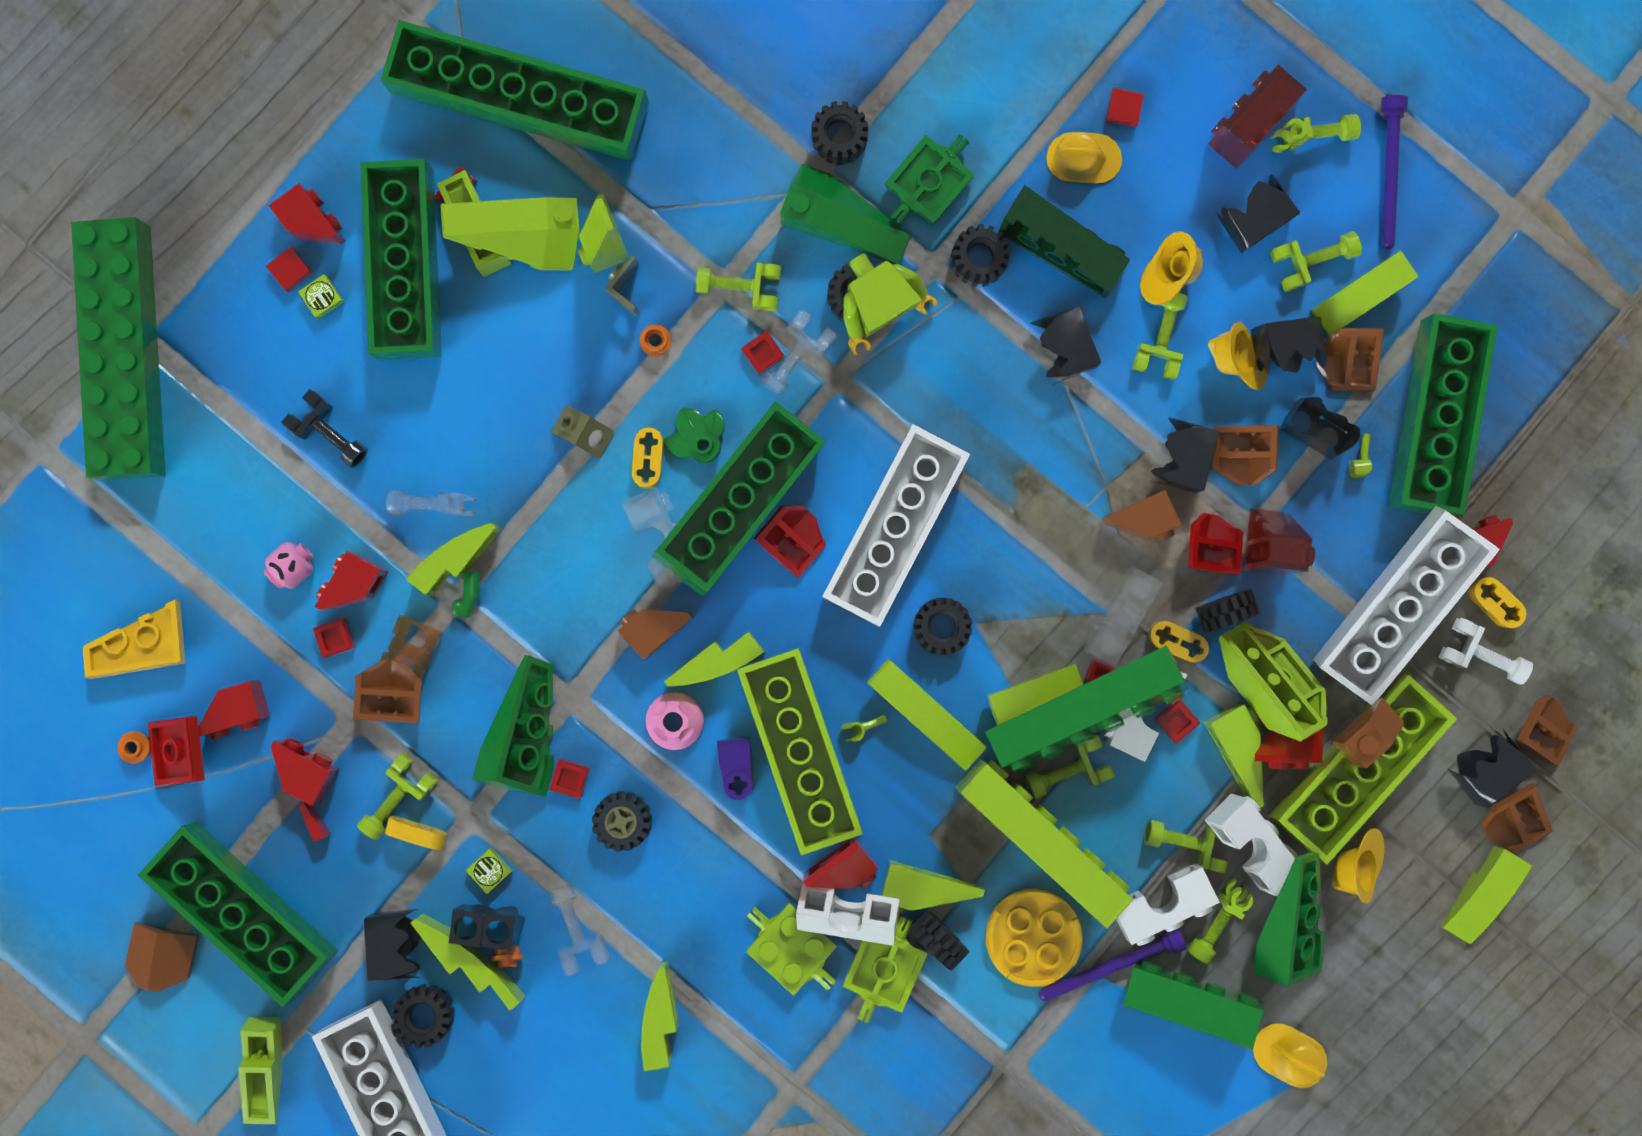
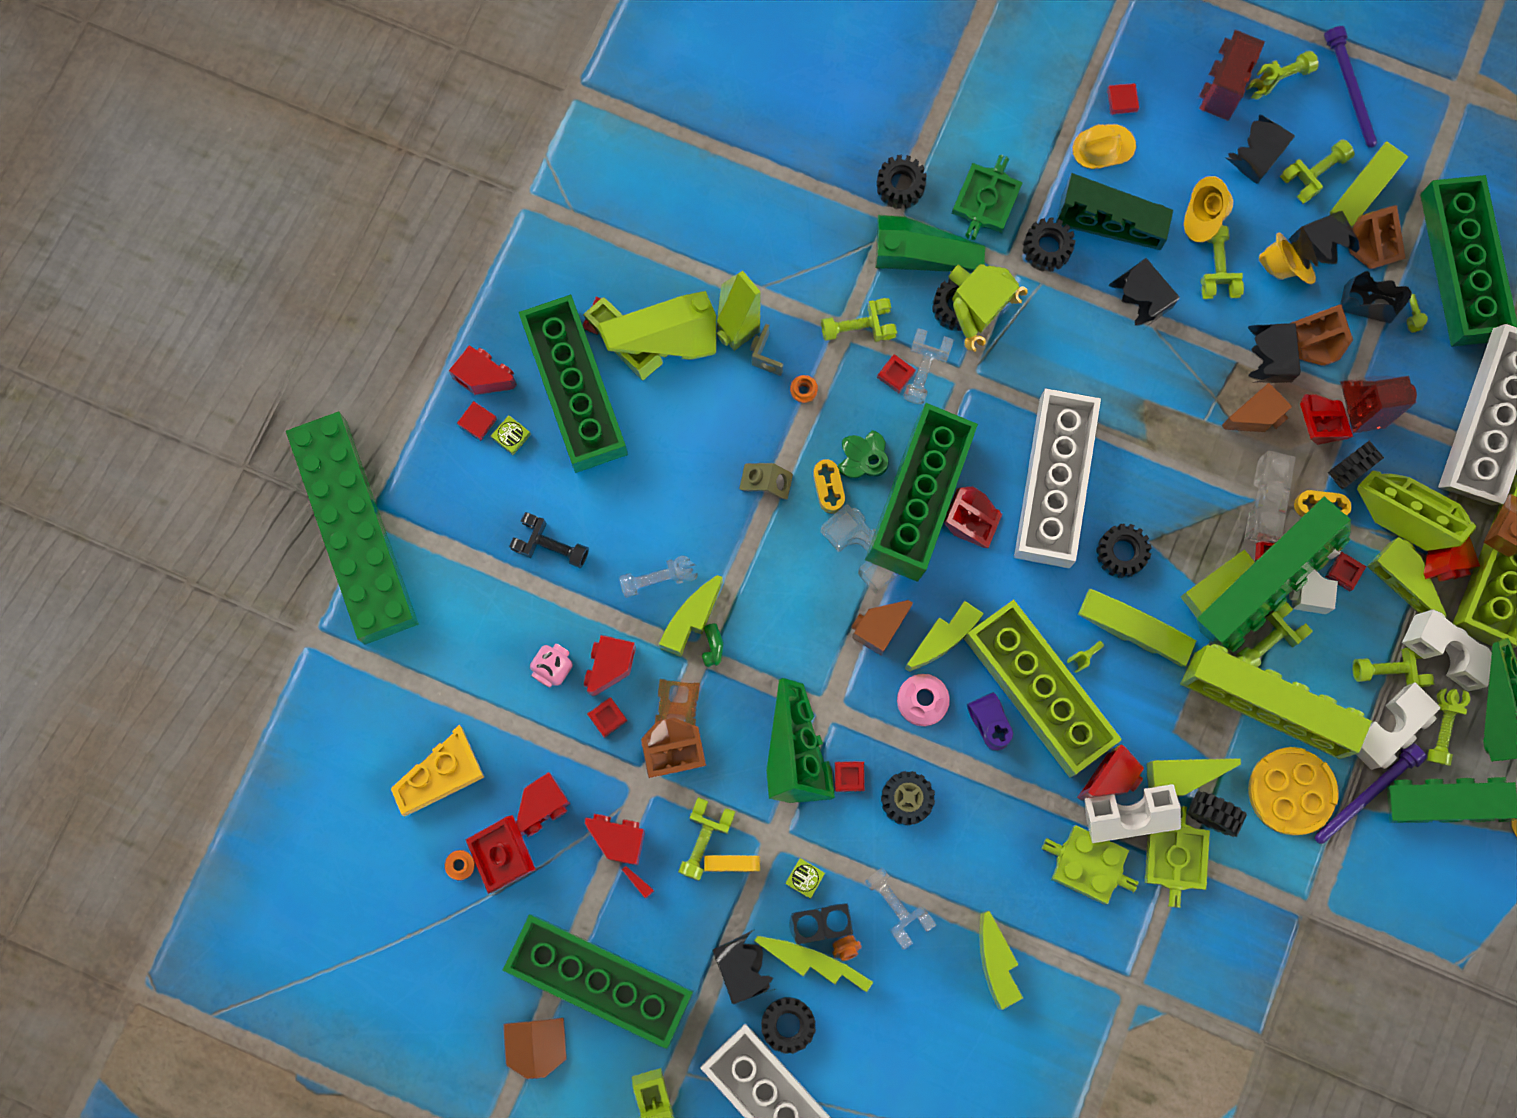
camera: 20 degrees left, 10 degrees down
green brick [380,20,649,162] -> none

